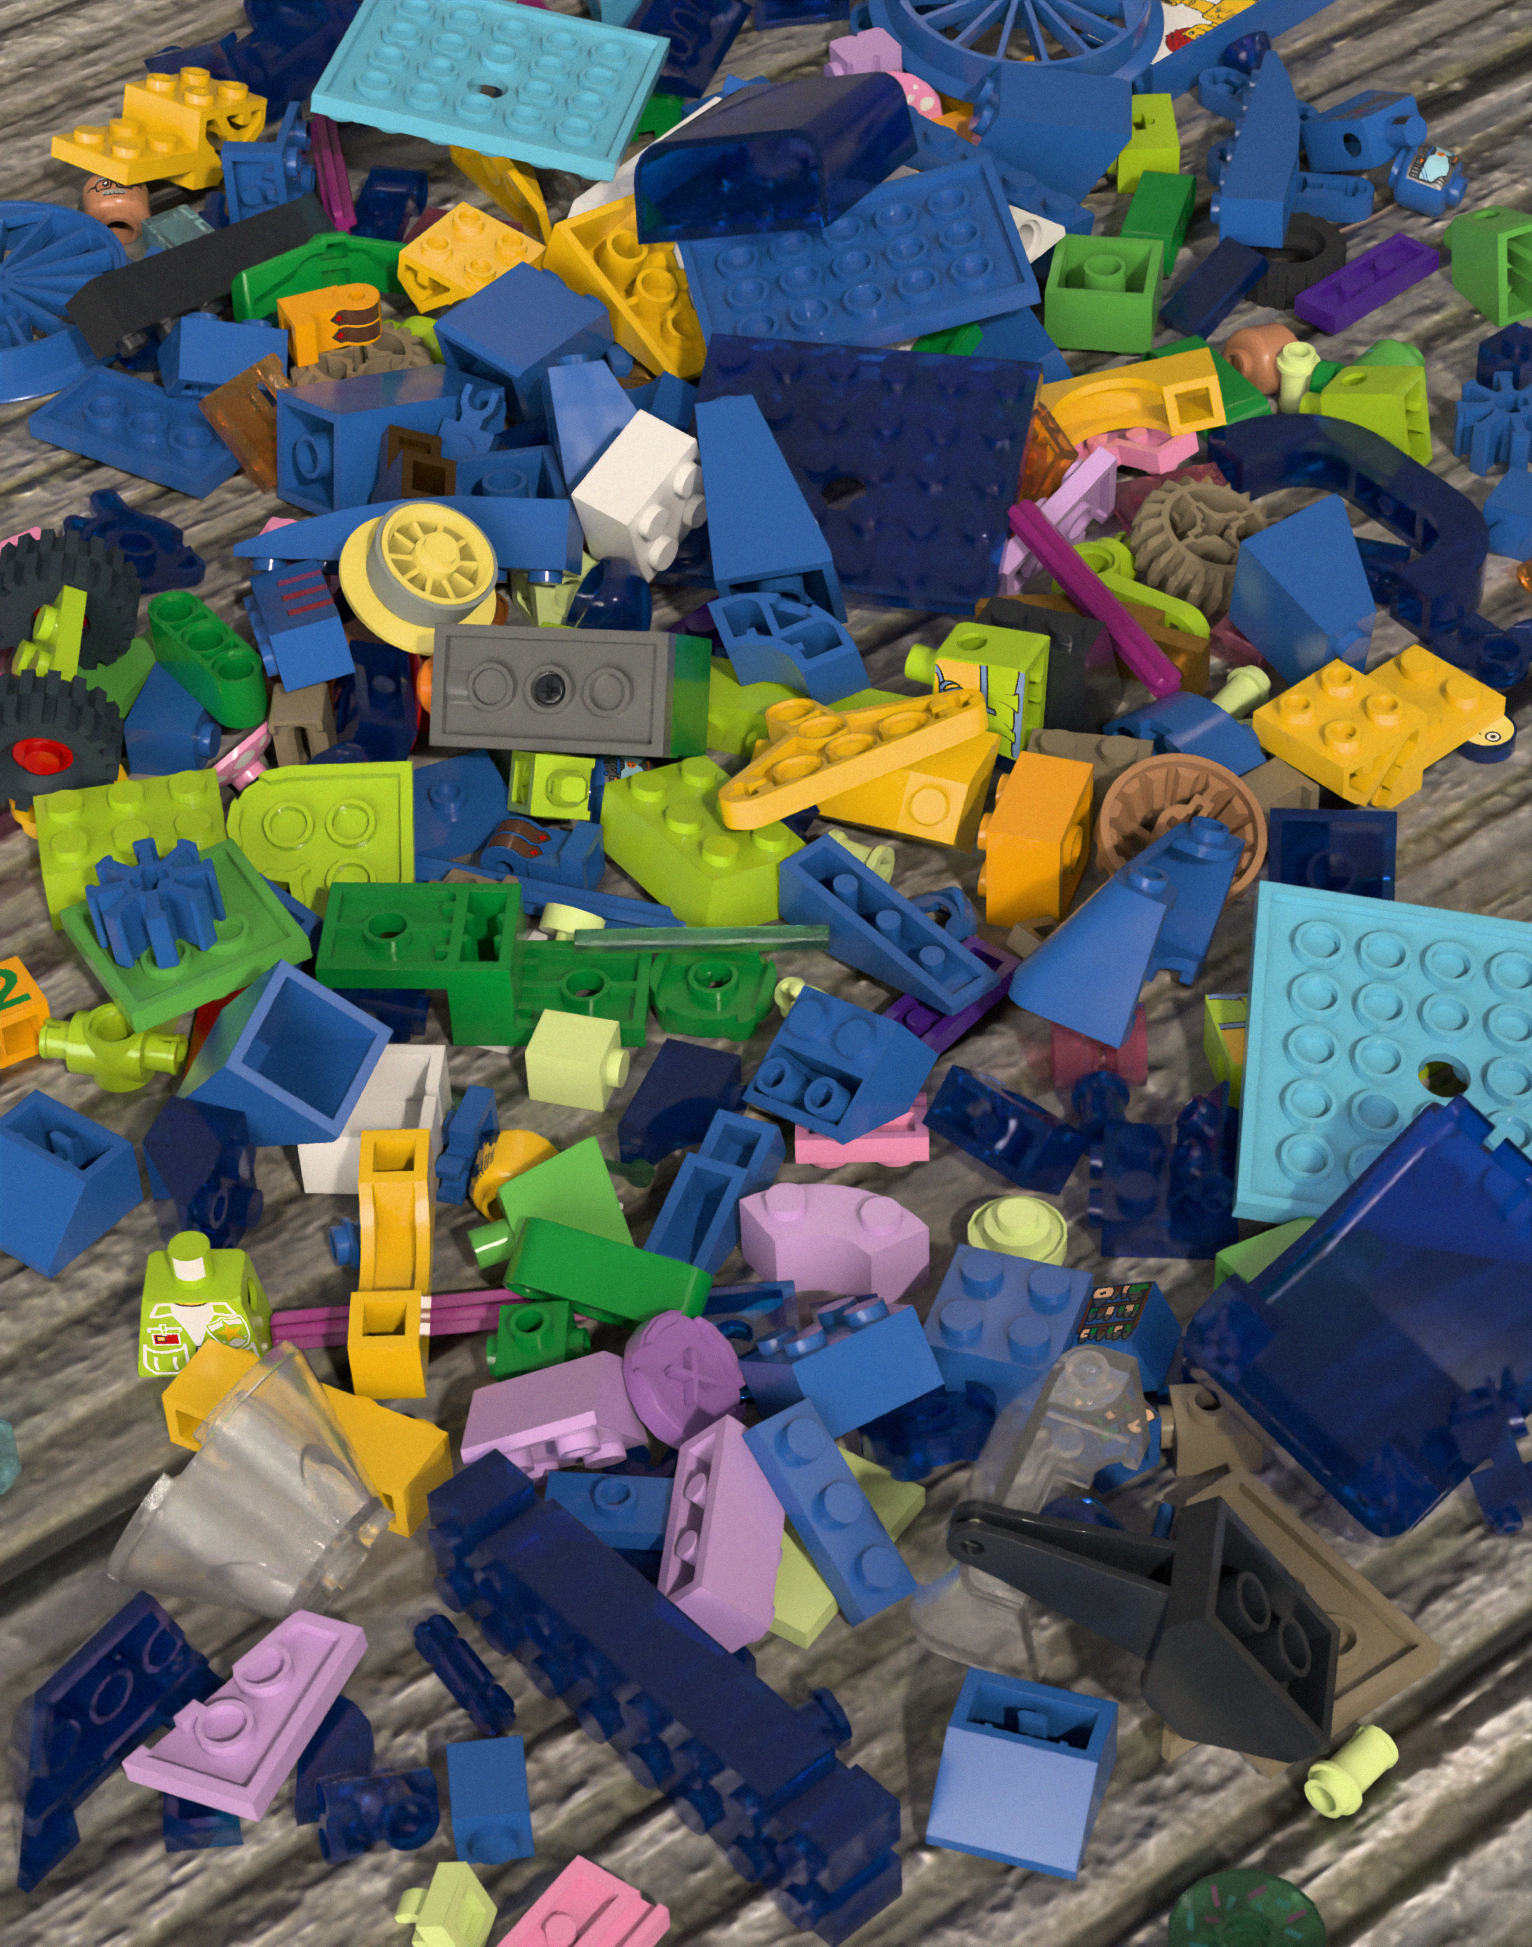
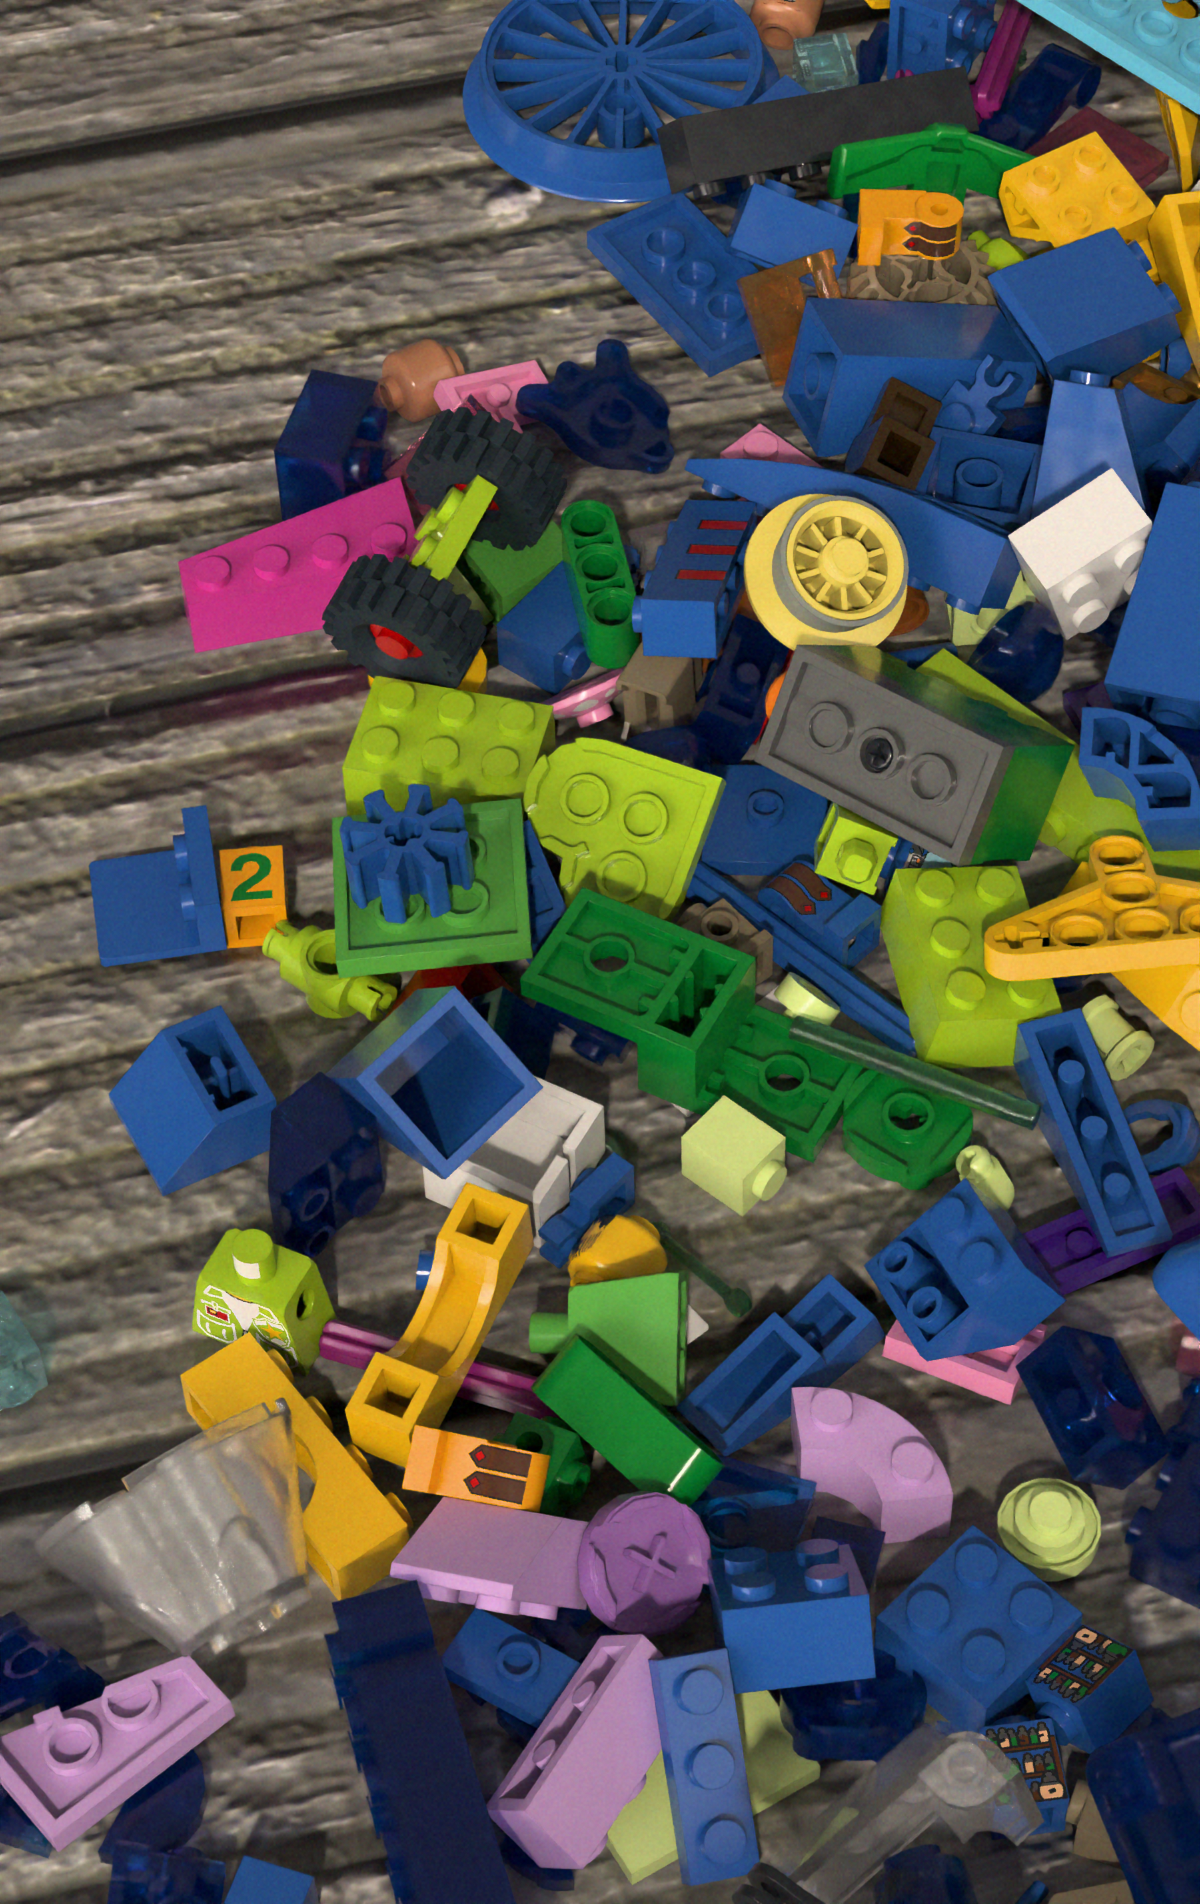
camera: 25 degrees right, 10 degrees up
clear blue axle [413,1614,516,1736] -> none
clear blue arch [618,1038,748,1178] -> none
none -> light orange leg [402,1425,551,1513]

